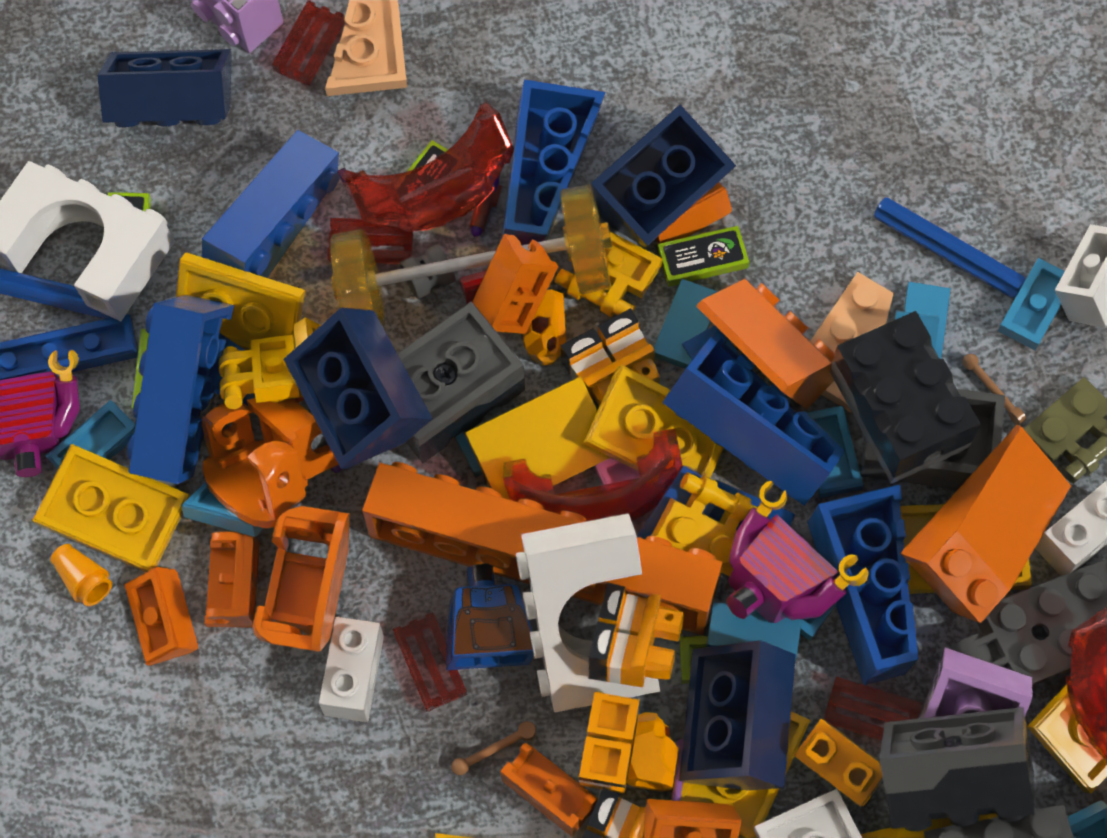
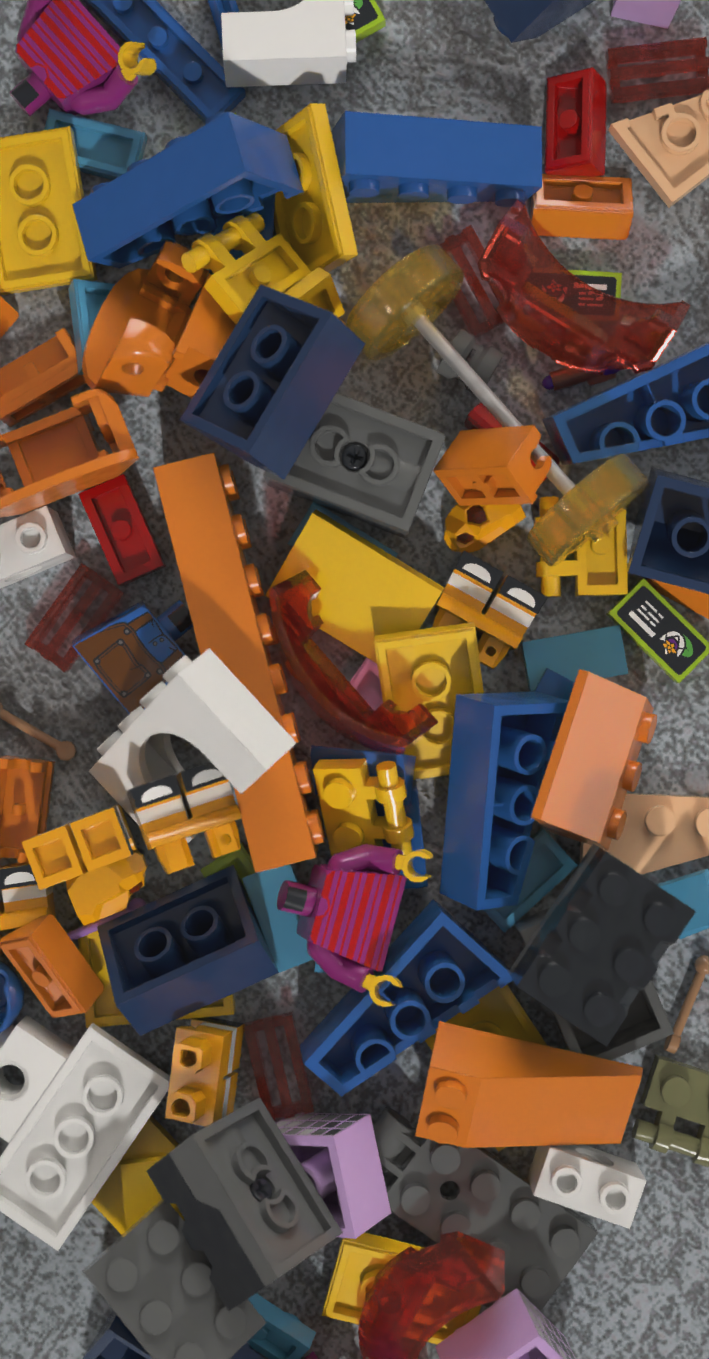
camera: 55 degrees right, 20 degrees up
none -> red plate [78,474,166,586]
none -> orange slope [530,174,634,240]
none -> red slope [545,67,607,177]

